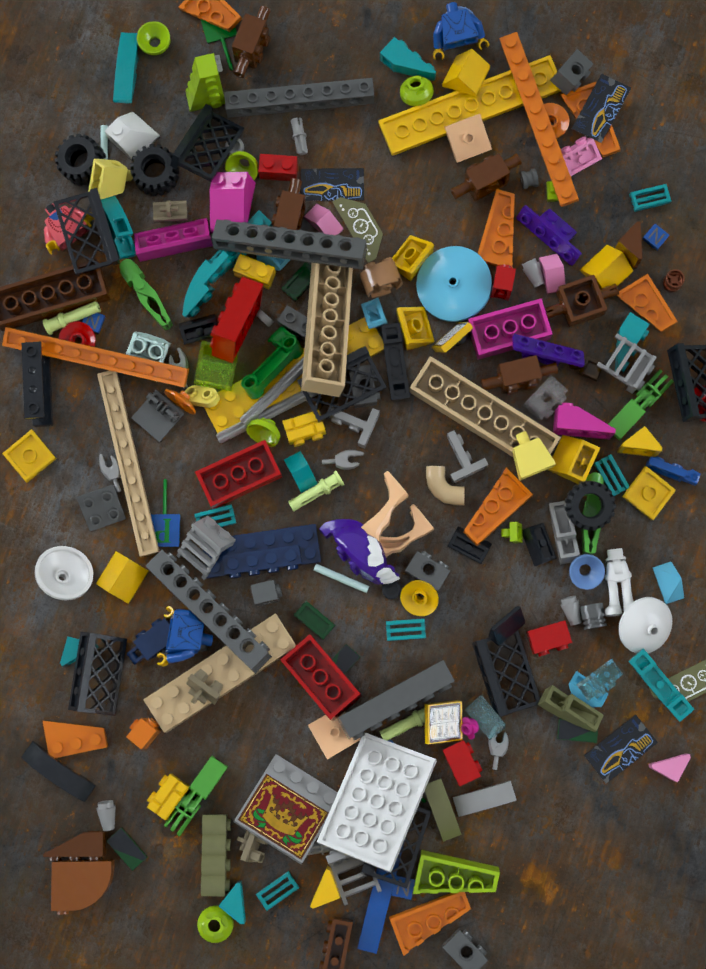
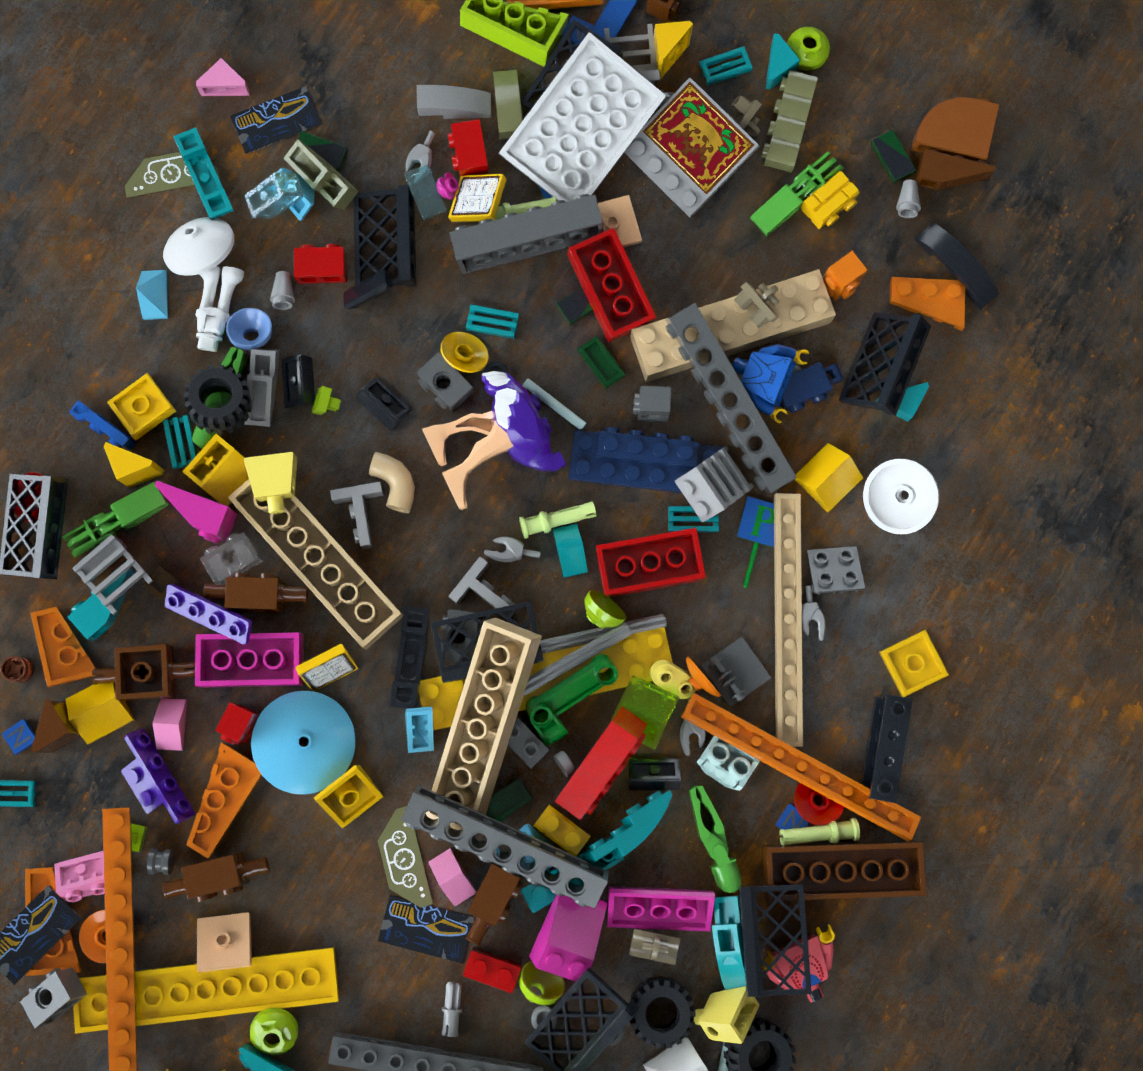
camera: 175 degrees left, 0 degrees up
yellow brick [283,410,326,447] -> none
medium nougat brick [360,257,403,298] -> none
yellow slope [396,307,435,350] -> none
yellow slope [442,49,490,96] -> none
orange wing [464,468,533,546] -> none
light grey cone [522,258,545,288] -> none
dark grey piece [580,603,607,630] -> none

